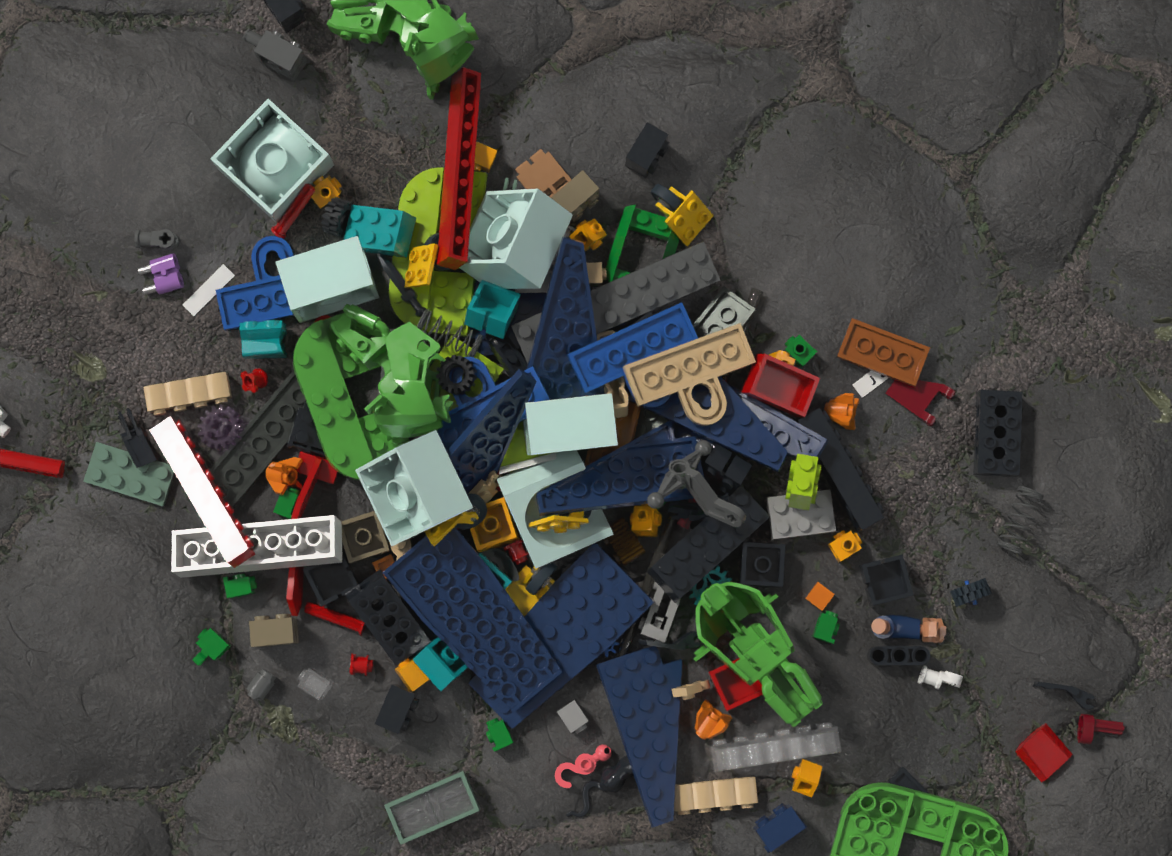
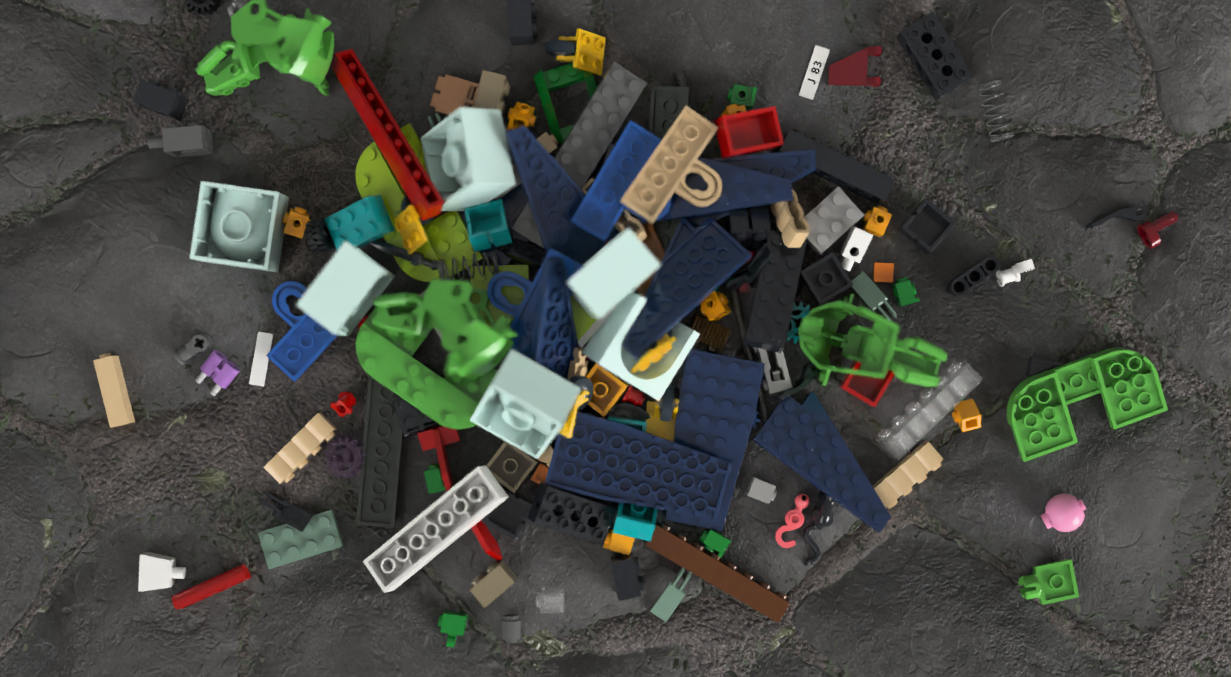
camera: 40 degrees left, 5 degrees up
brick [150,416,255,568] -> none
green brick [223,574,257,599] -> none
teal piece [239,320,288,359] -> none
orange brick [266,457,303,495] -> none
red axle [271,184,315,239] -> none
red axle [304,602,366,636] -> none
red brick [350,654,373,676] -> none
clear brick [384,770,480,845] -> none
black tyre [436,355,477,395] -> none
light orange brick [474,141,497,173] -> none
dark grey piece [647,440,746,527] -> none
tan plate [672,680,710,700] -> none
orange brick [694,699,732,740] -> none
dark blue brick [753,803,807,853] -> none
lime brick [785,454,821,510] -> none
orange brick [824,393,859,430] -> none
dark orange plate [837,318,930,387] -> none
piece [871,615,946,643] -> none
black wheel [950,578,992,607] -> none
red slope [1015,723,1072,783] -> none
none -> tan brick [93,353,135,428]
none -> reddish brown brick [645,523,790,623]
none -> sand green arm [650,567,692,622]
none -> tan brick [770,183,810,248]
none -> white torso [840,226,873,271]
none -> sand green arm [851,271,897,321]

